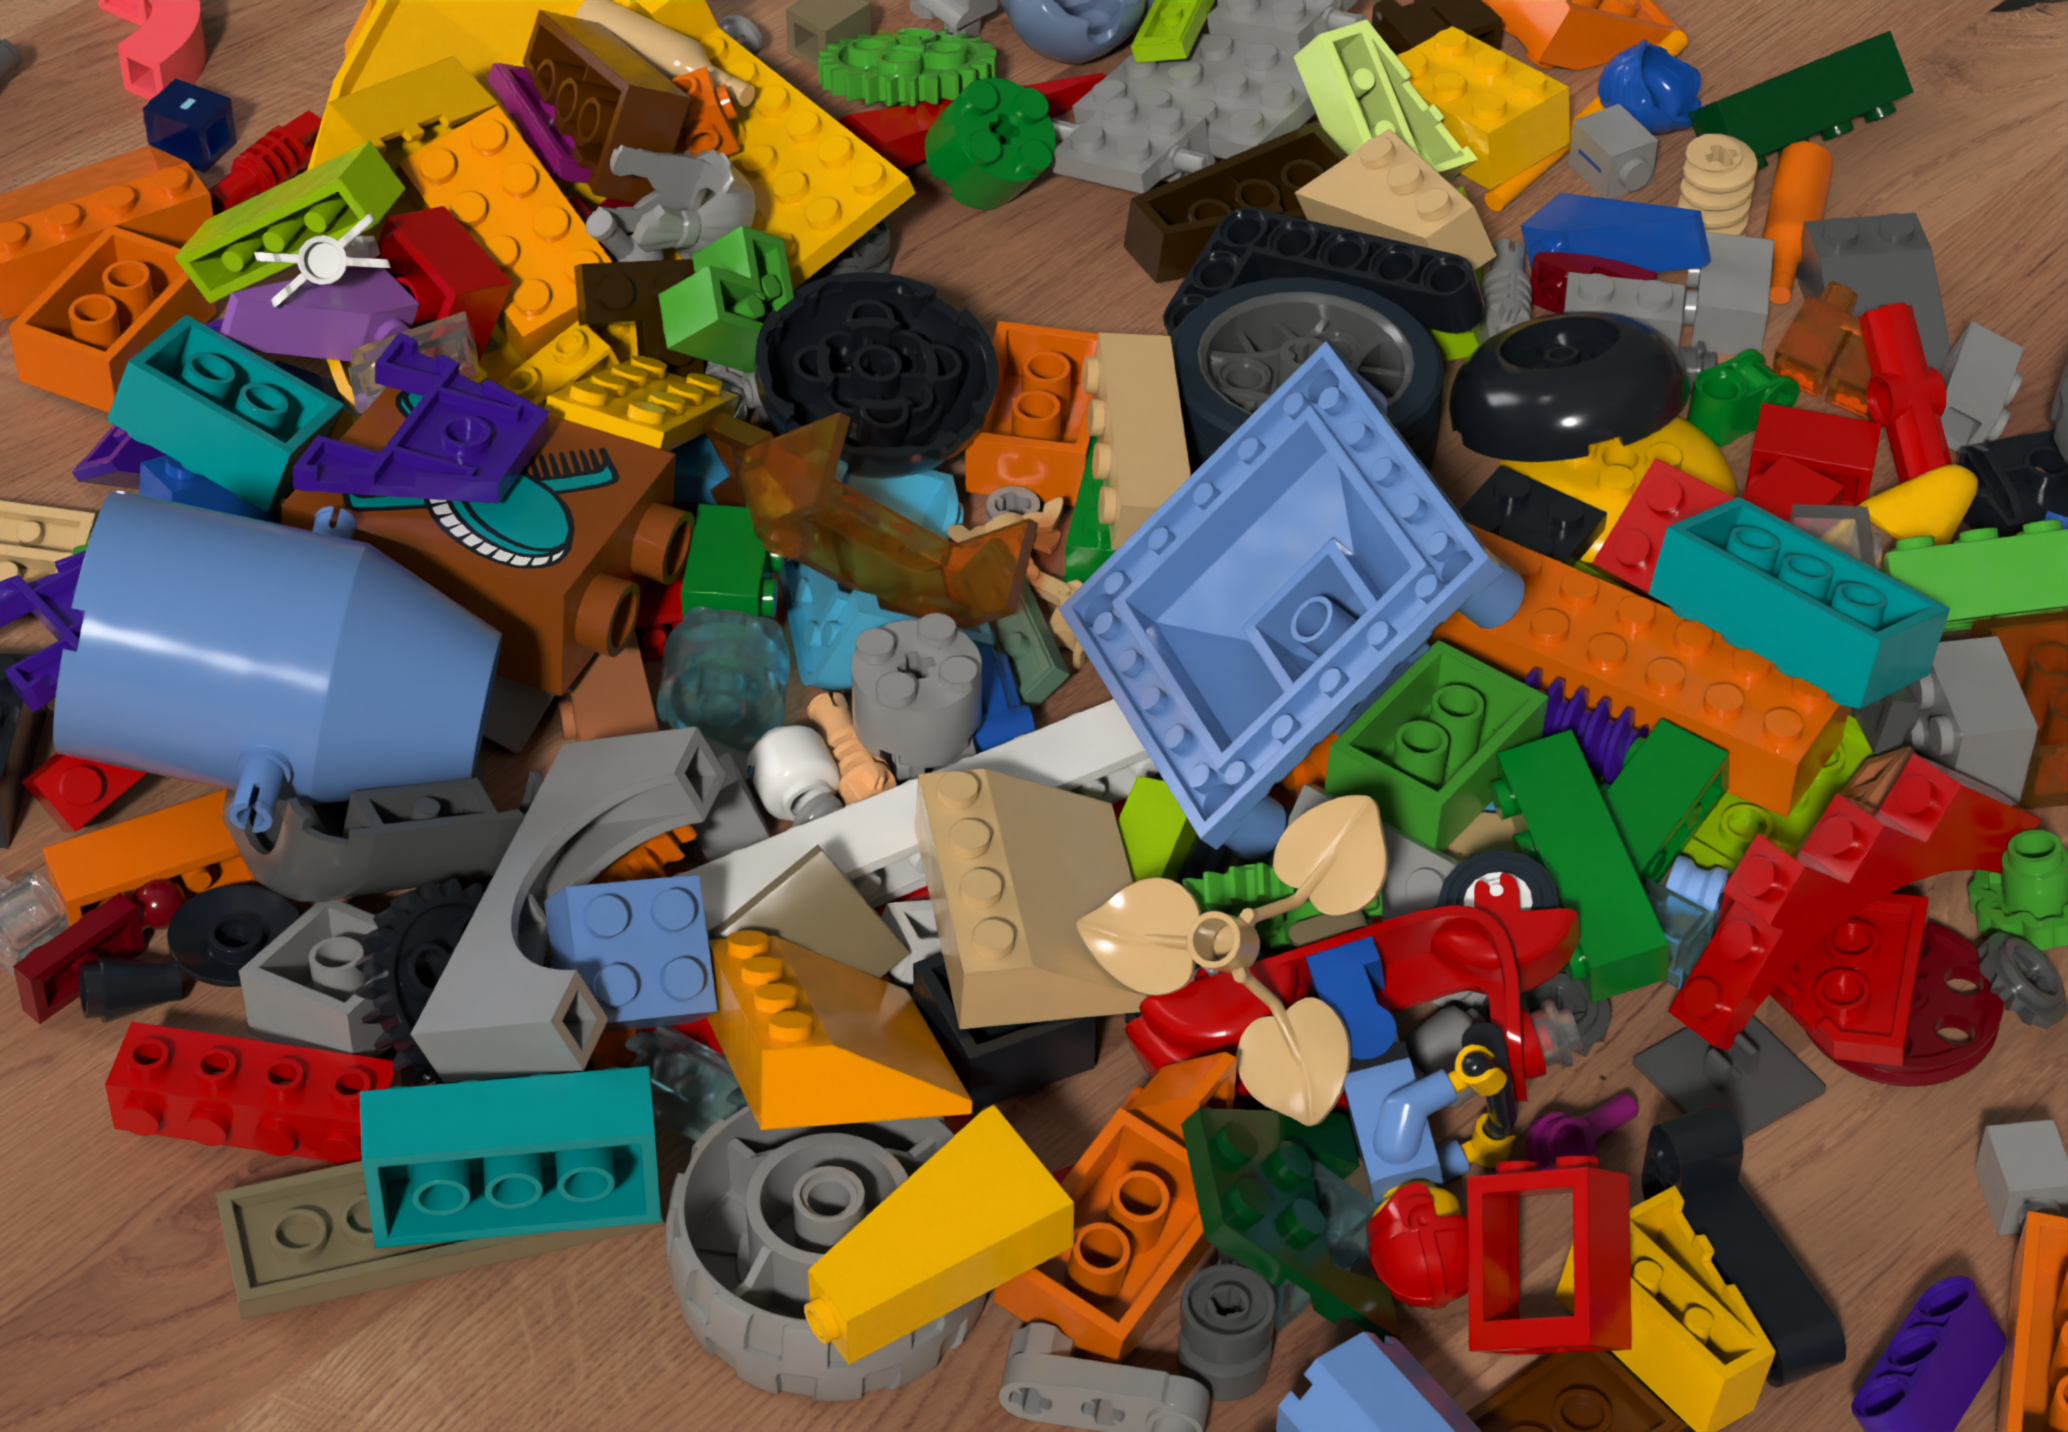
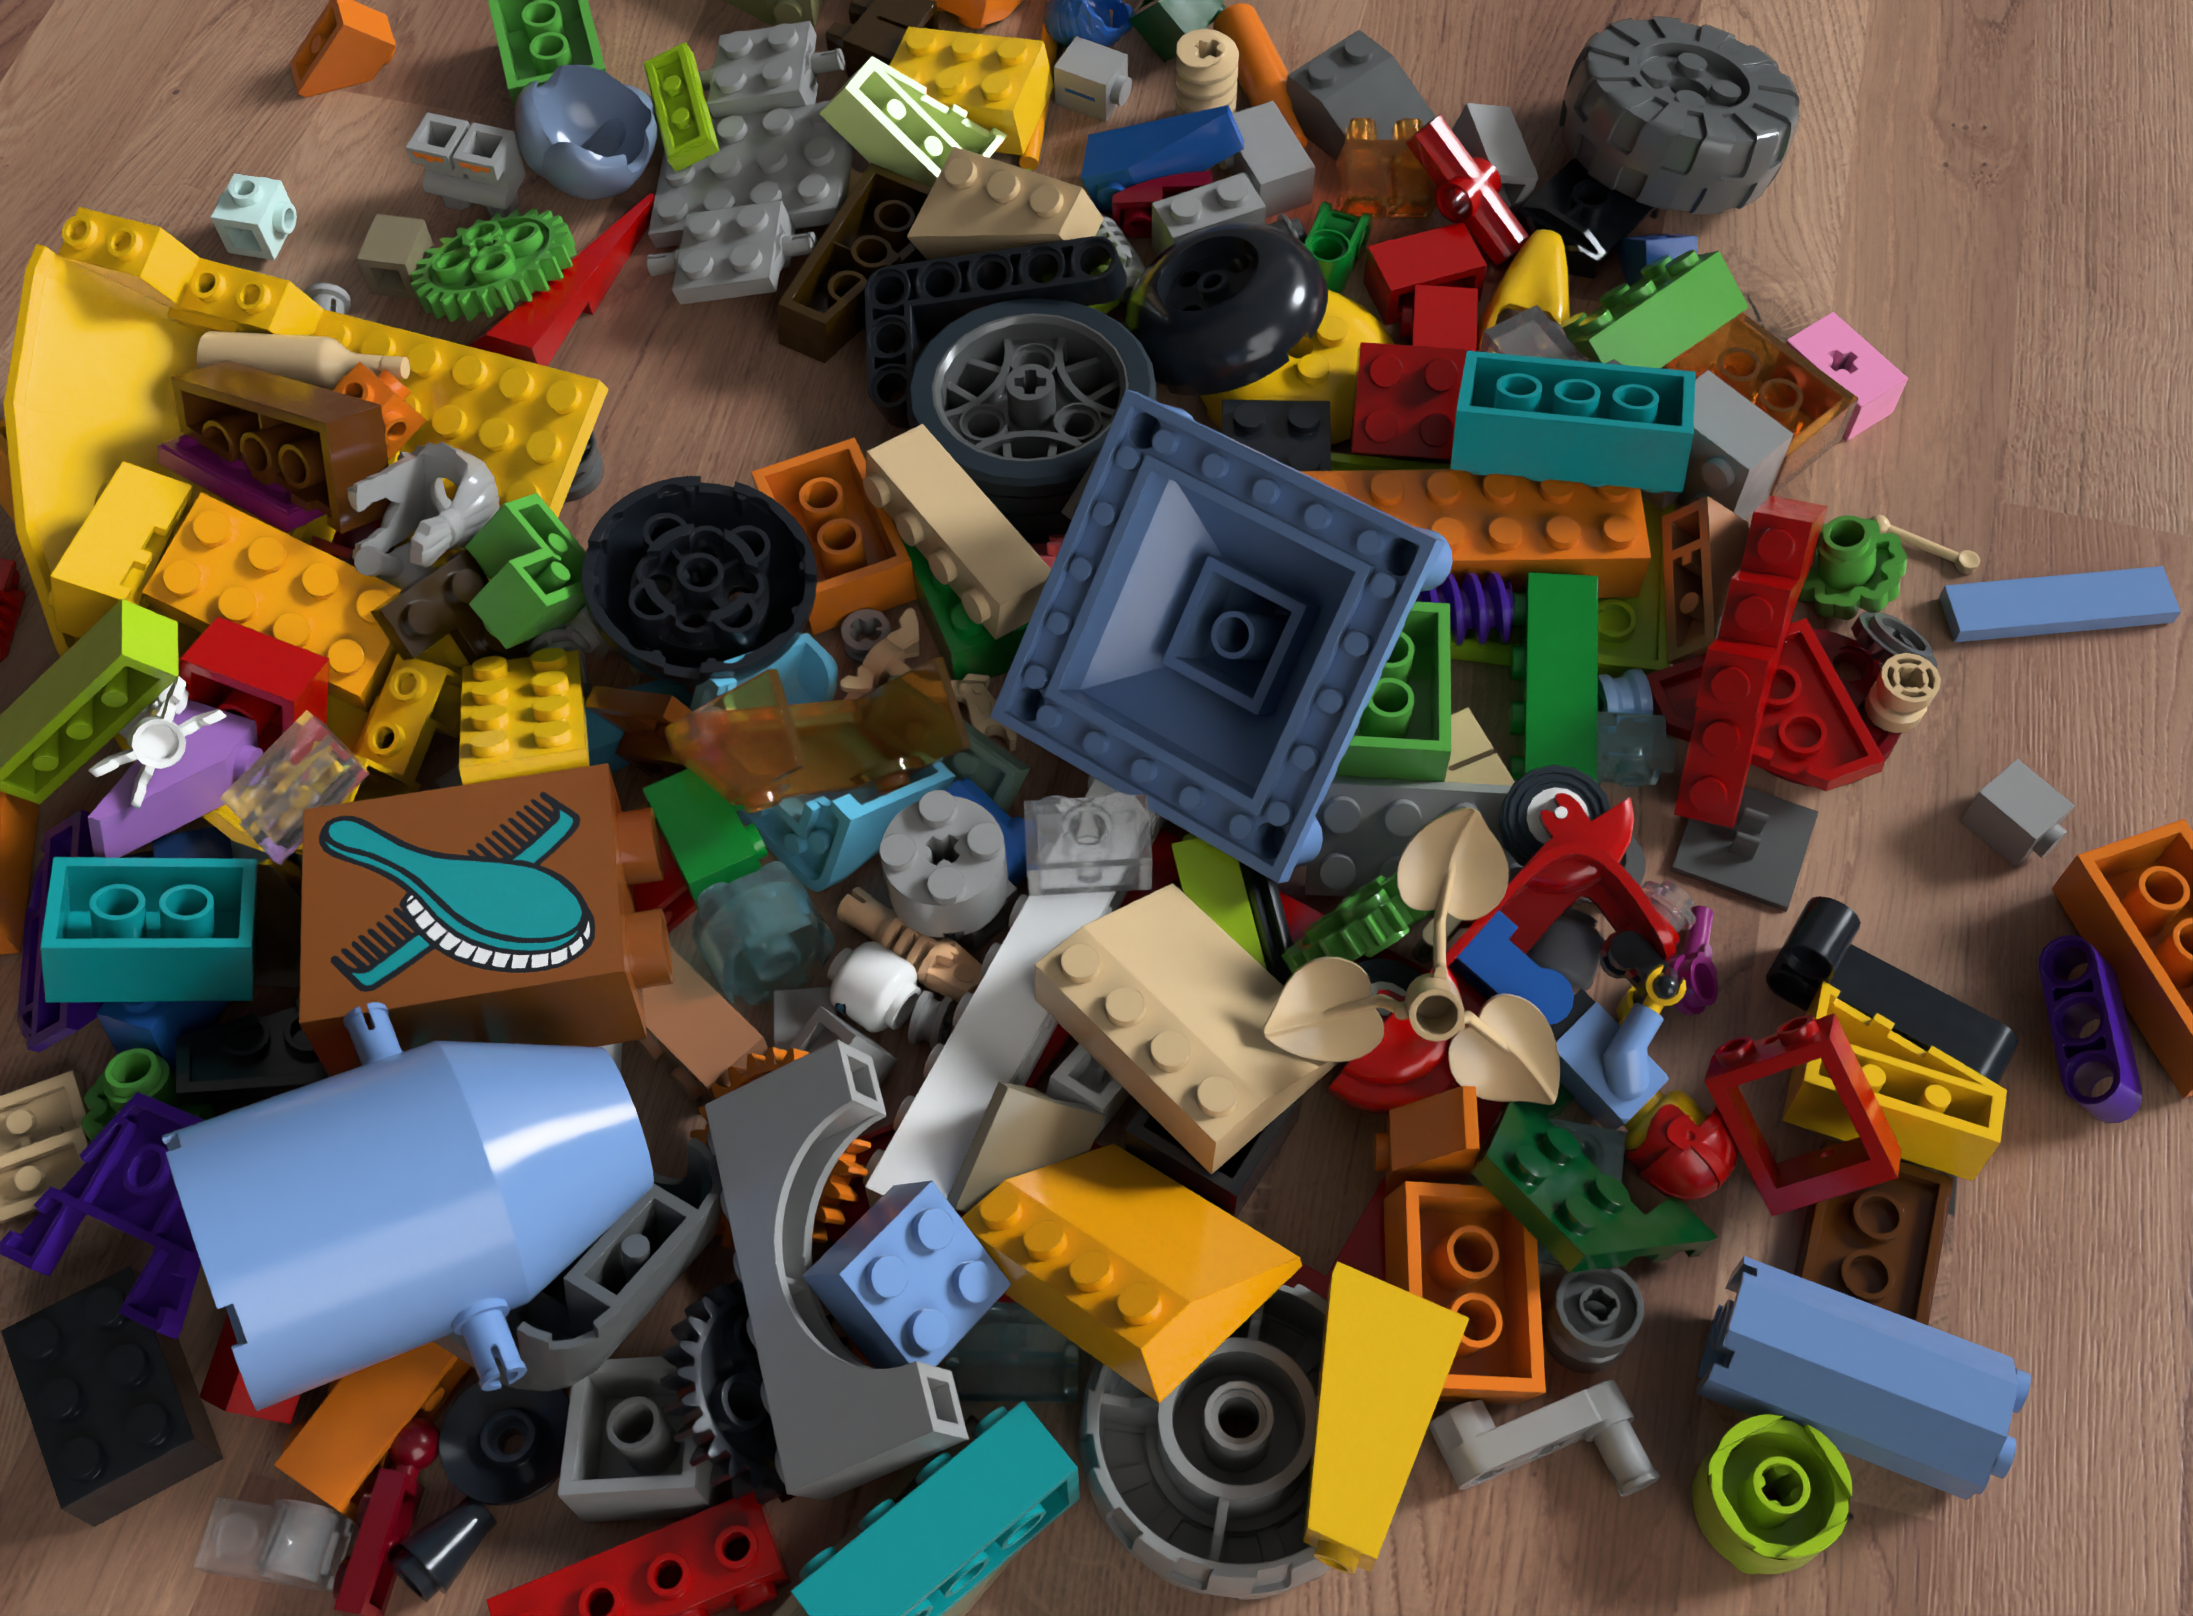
camera: 30 degrees left, 15 degrees up
dark purple wing [293,333,550,504] -> none
green brick [924,78,1055,210] -> none
green brick [1489,729,1669,1003] -> none
none -> clear brick [1024,792,1152,896]
none -> tan wheel [1864,653,1941,733]

